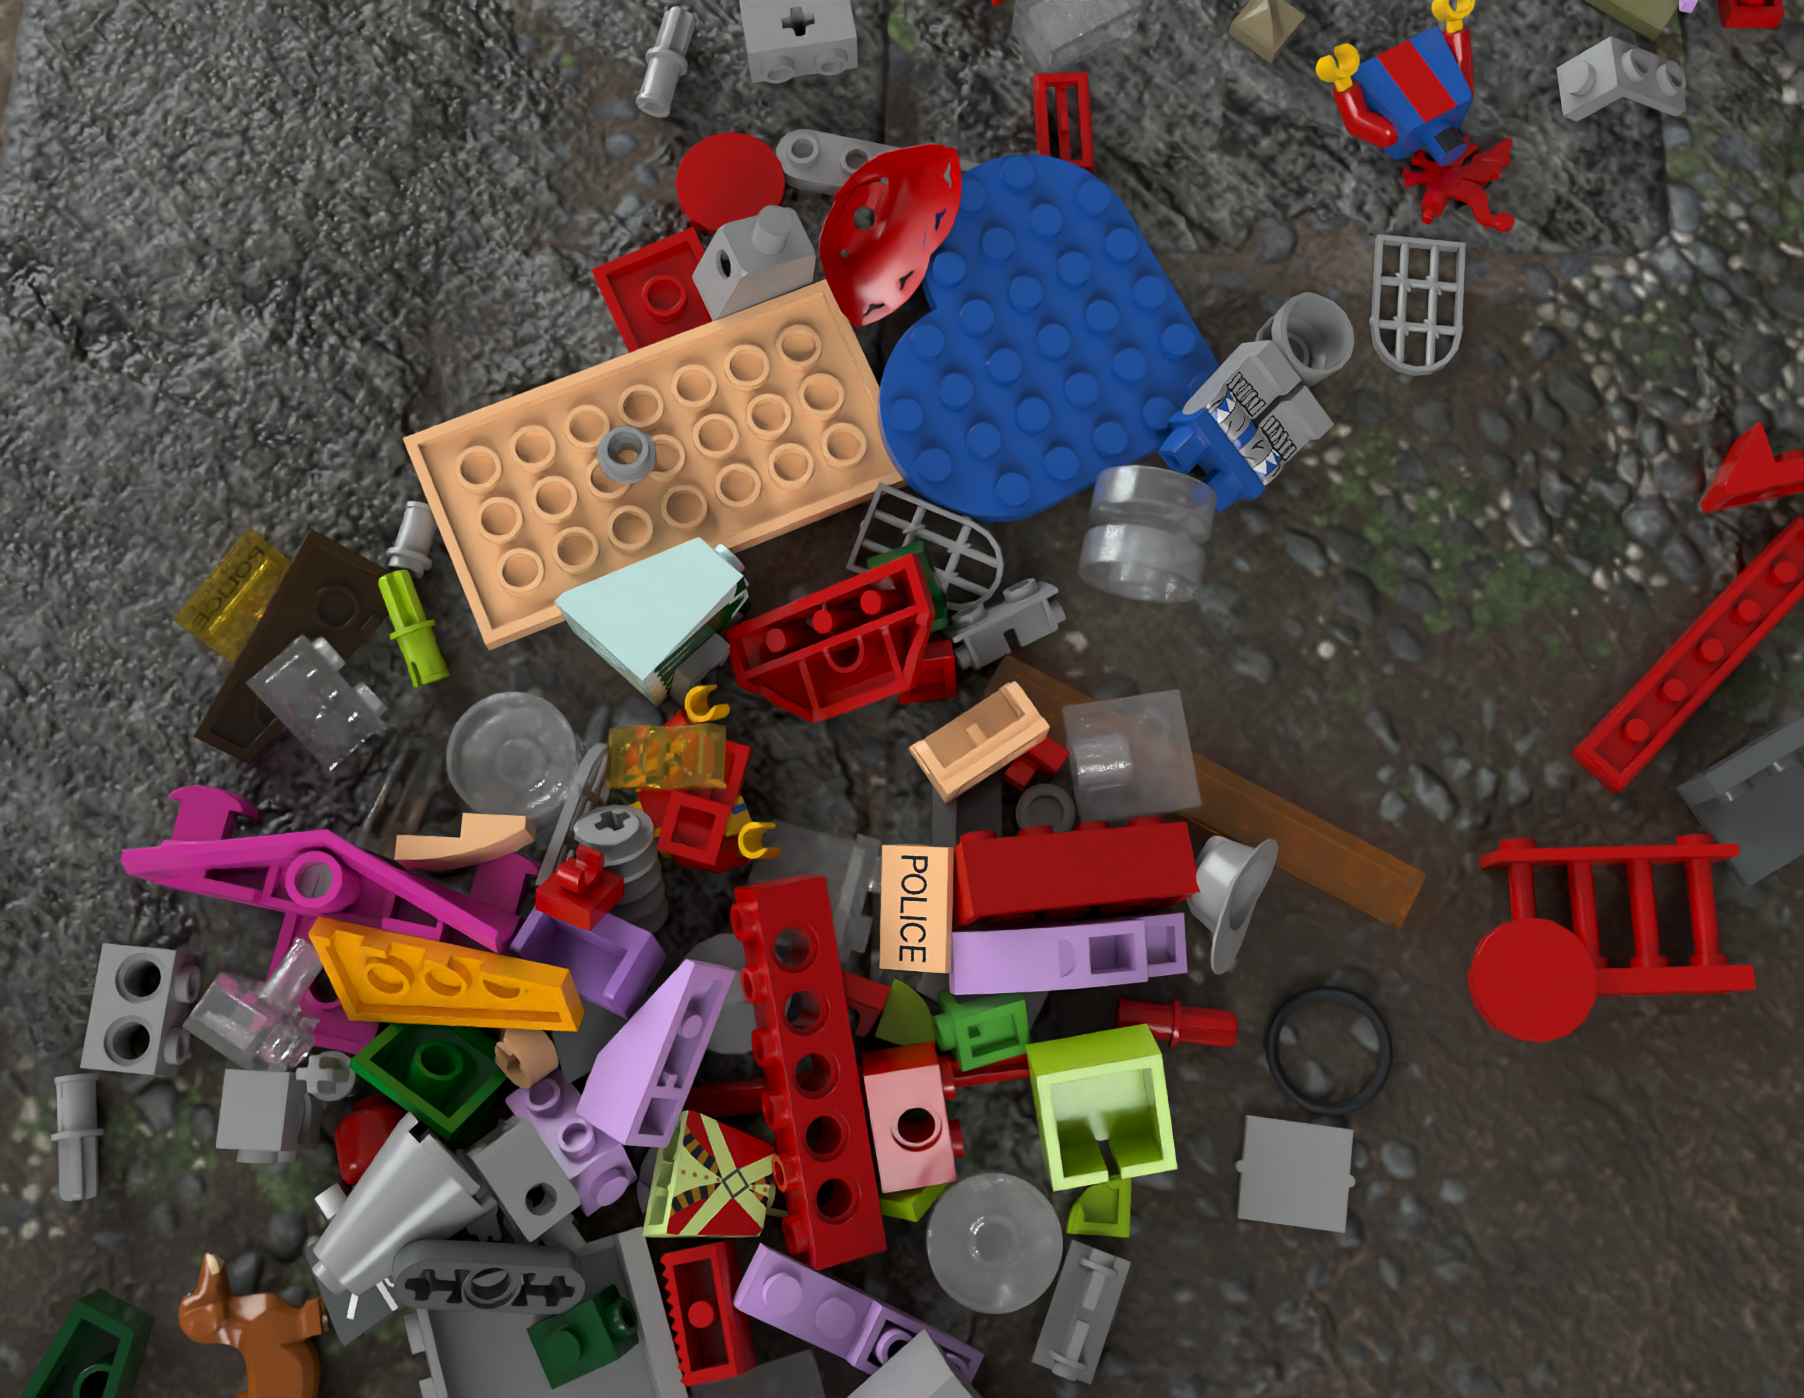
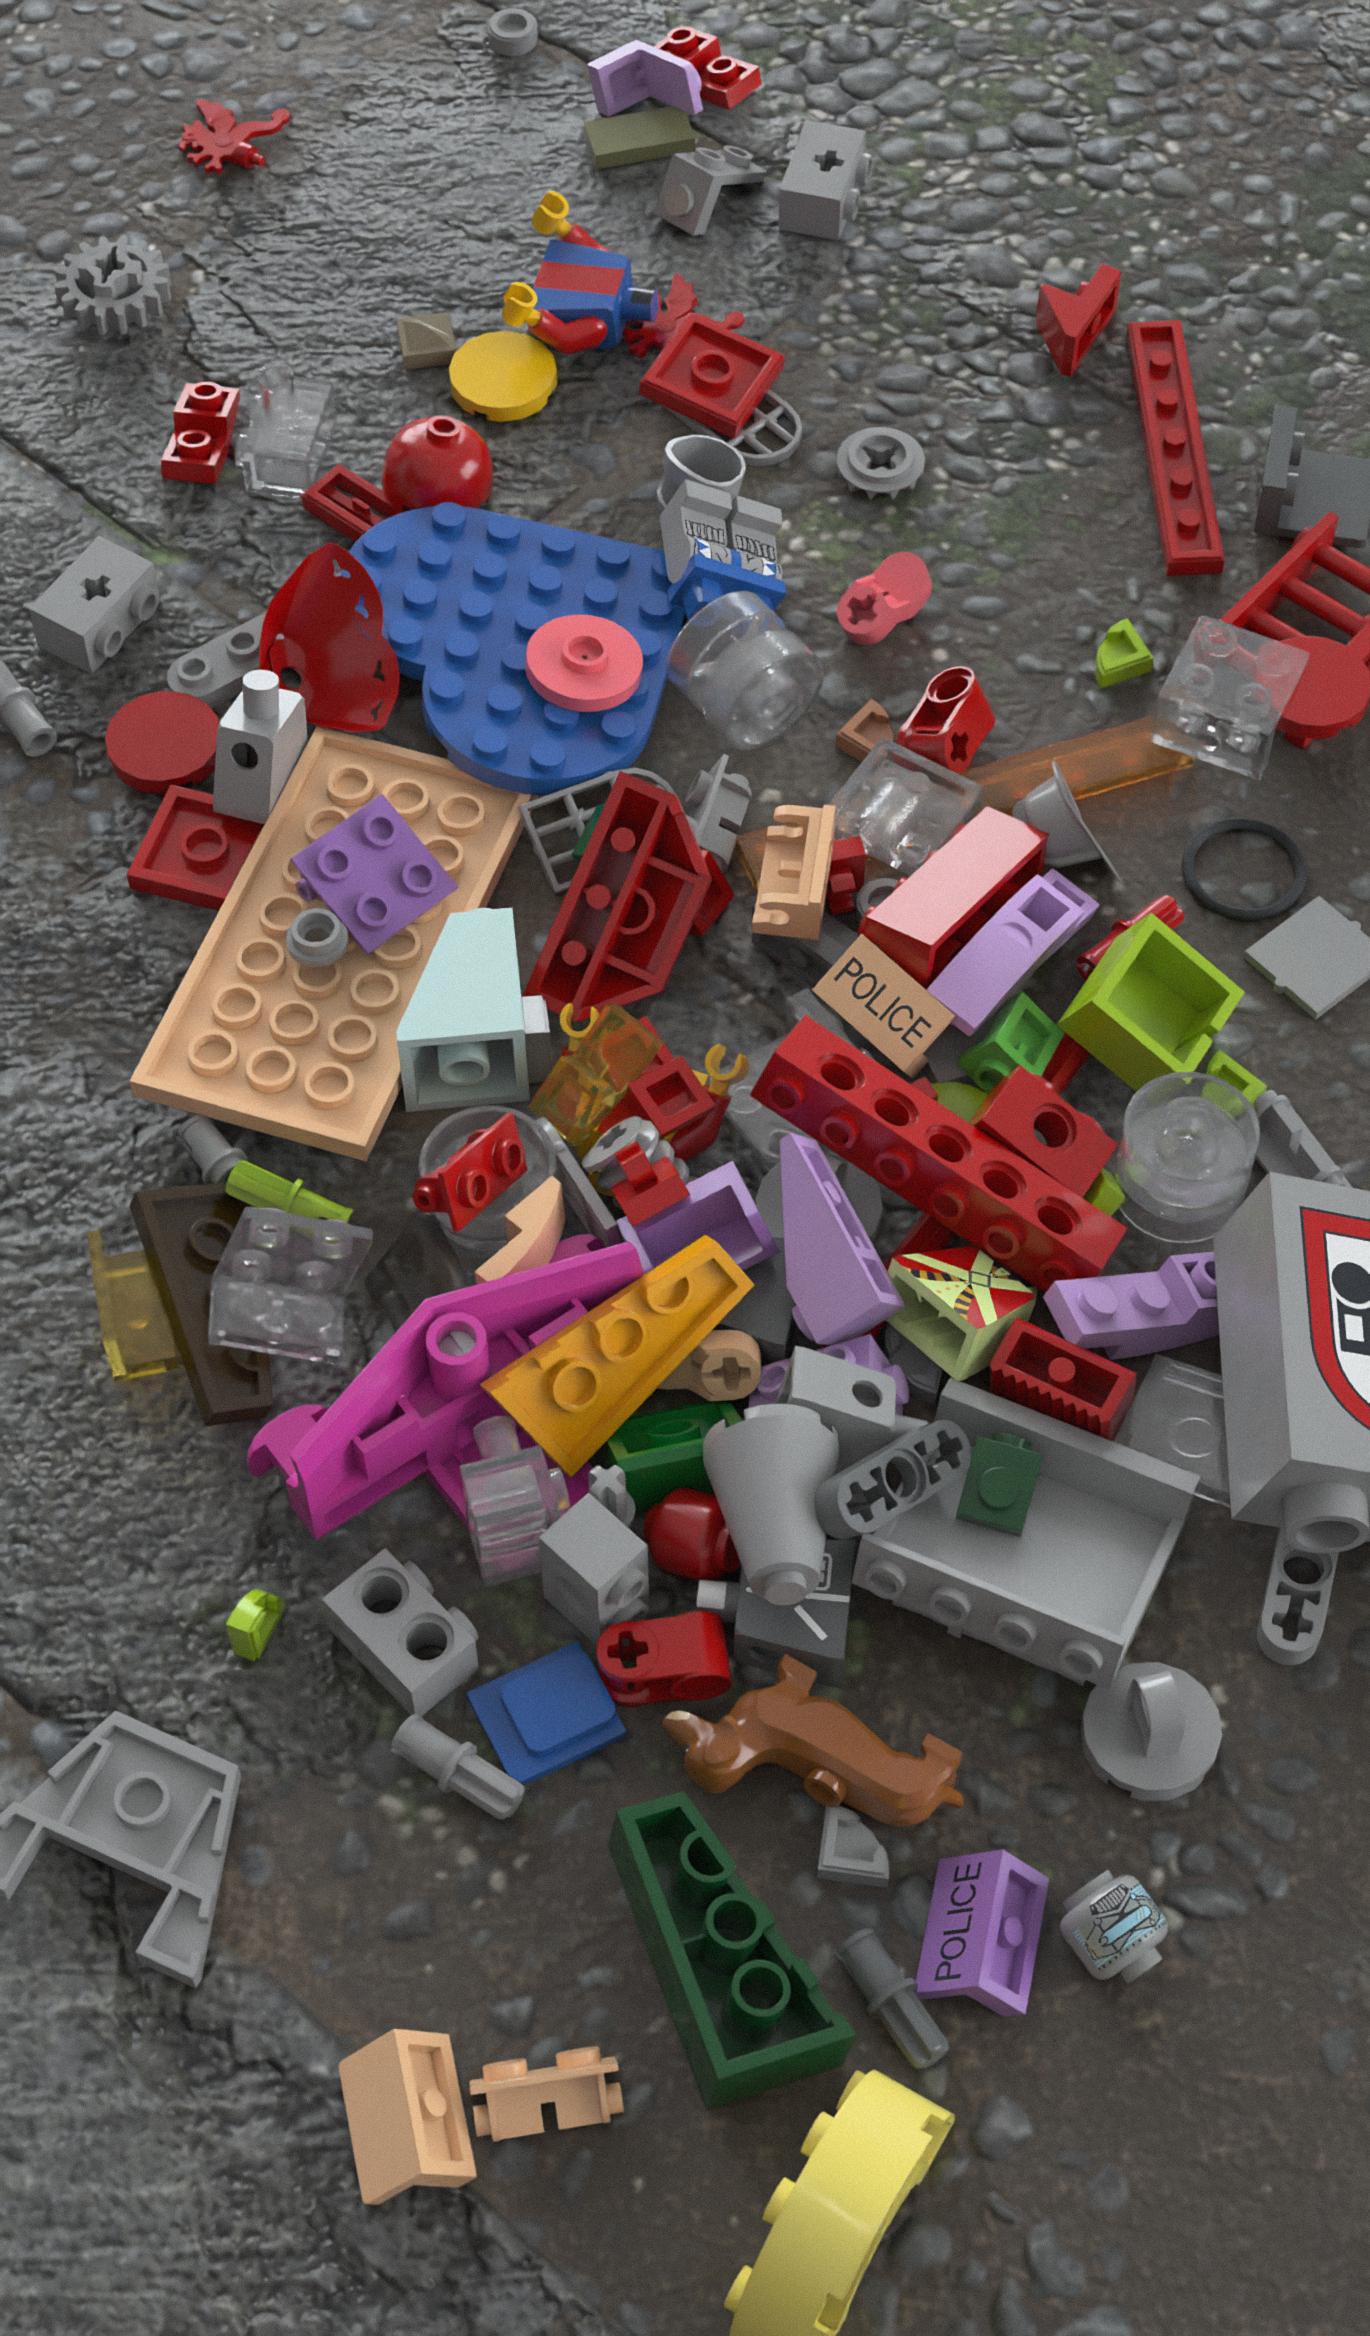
camera: 45 degrees left, 20 degrees down
none -> lime tile [226,1589,286,1661]
none -> medium lavender hinge [290,794,458,955]
none -> red cylinder [381,416,493,512]
none -> red hinge [412,1113,528,1232]
none -> yellow tile [449,331,557,422]
none -> blue piece [466,1641,627,1786]
none -> coral piece [525,615,643,712]
none -> red piece [596,1611,732,1707]
none -> red tile [638,312,785,439]
none -> light grey brick [779,120,873,241]
none -> nougat tile [836,699,894,775]
none -> light grey gear [837,427,925,500]
none -> coral piece [837,552,932,646]
none -> red piece [896,666,996,774]
none -> lime tile [1095,618,1154,689]
none -> clear bracket [1150,616,1309,781]

